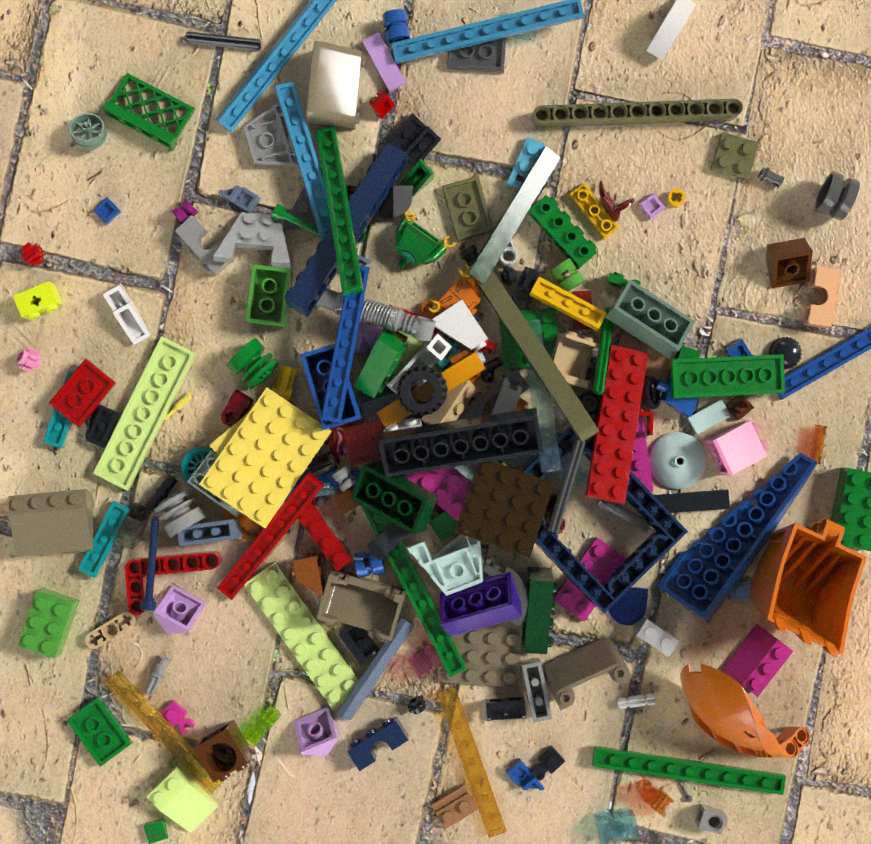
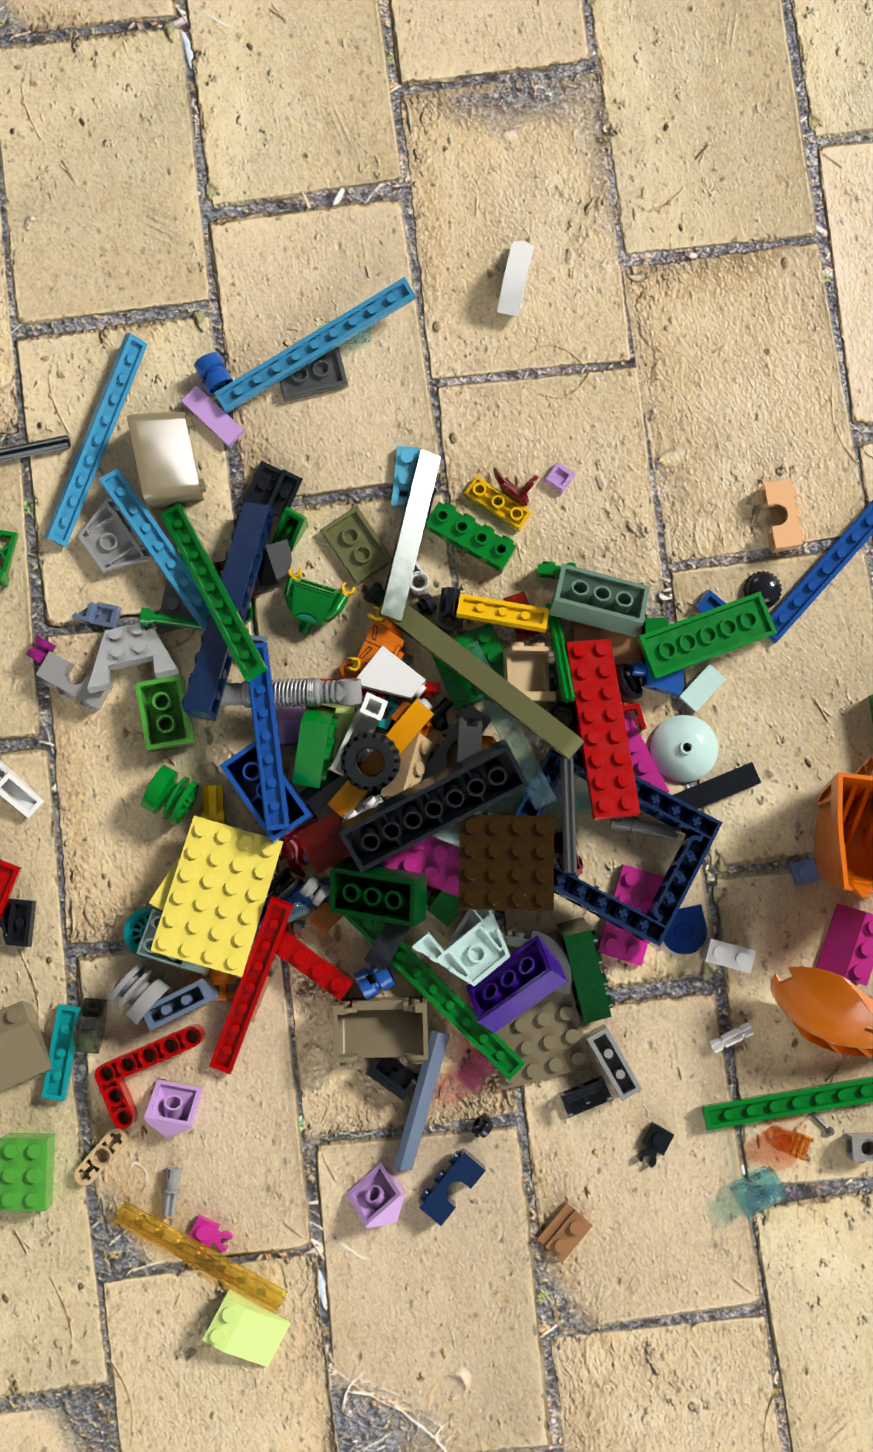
camera: 15 degrees left, 5 degrees down
green plate [66,696,133,767] -> none
yellowish green plate [93,336,197,491] -> none
dark blue piece [140,516,159,610] -> none
green tile [144,818,169,844] -> none
black pin [145,474,178,511] -> none
light yellow piece [164,393,191,420] -> none
reddish brown brick [194,720,253,783] -> none
dark red piece [221,389,254,427] -> none
clear neon green axle [243,705,281,745] -> none
yellowish green plate [245,562,360,710] -> none
dark orange slope [291,553,326,596] -> none
red tile [369,91,395,119] -> none
clear yellow tile [437,686,507,838] -> none
blue slope [505,758,545,790] -> none
olive beam [532,98,743,127] -> none
dark tan windscreen [543,637,632,711] -> none
bright green wheel [550,258,585,292] -> none
blue wedge [657,452,818,623] -> none
yellow bush [667,189,685,208] -> none
bright pink slope [704,421,767,476] -> none
olive plate [711,132,759,180] -> none
reddish brown tile [726,395,754,420] -> none
dark grey pin [758,167,784,188] -> none
reddish brown slope [766,238,813,288] -> none
clear orange pin [810,424,828,464] -> none
dark grey wheel [814,171,860,221] -> none

